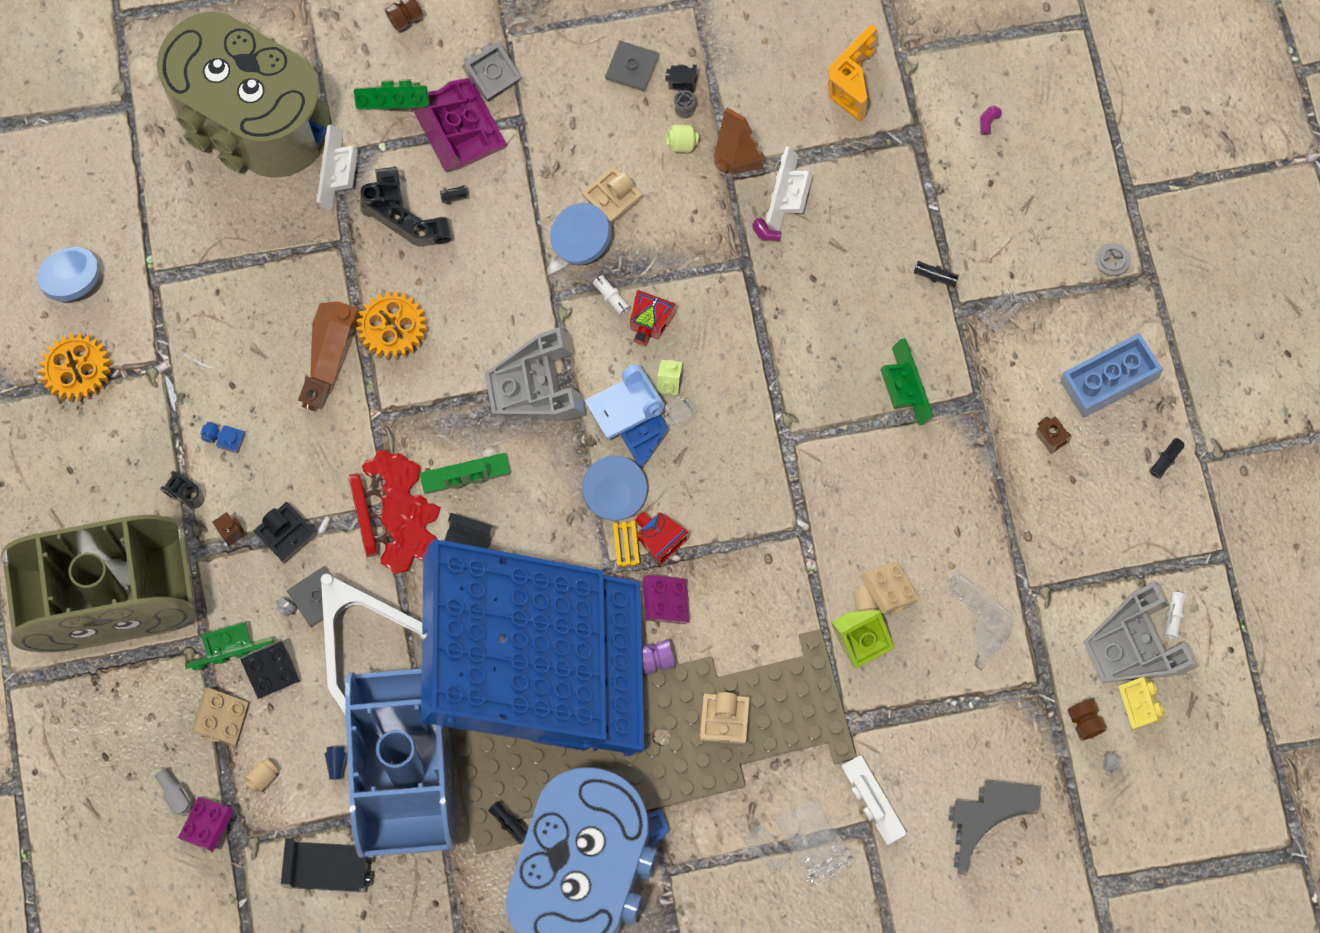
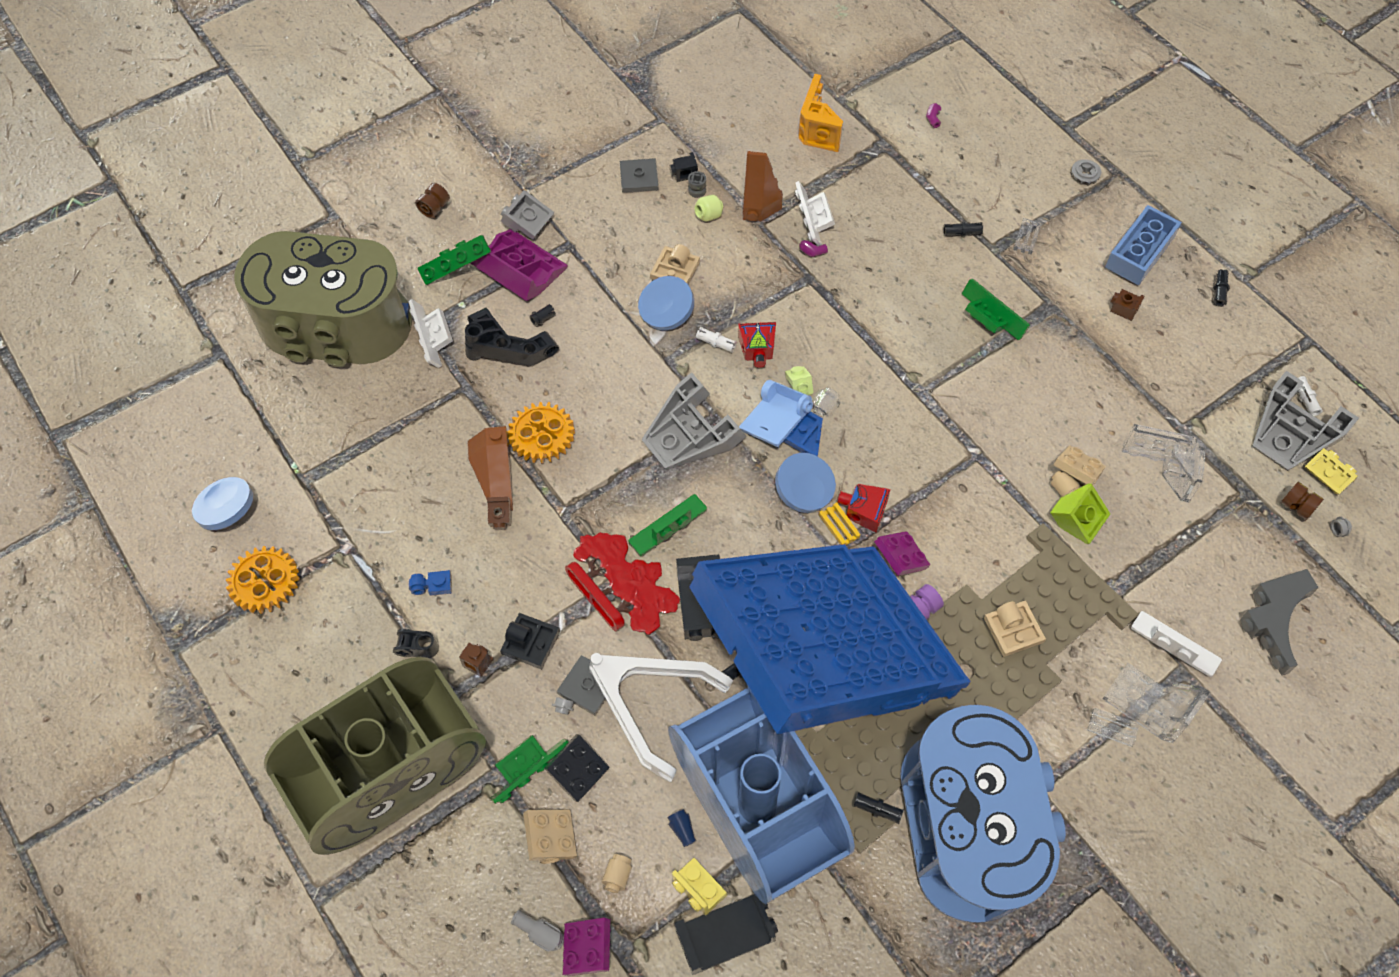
camera: 30 degrees left, 10 degrees down
none -> light yellow bracket [671,858,727,916]

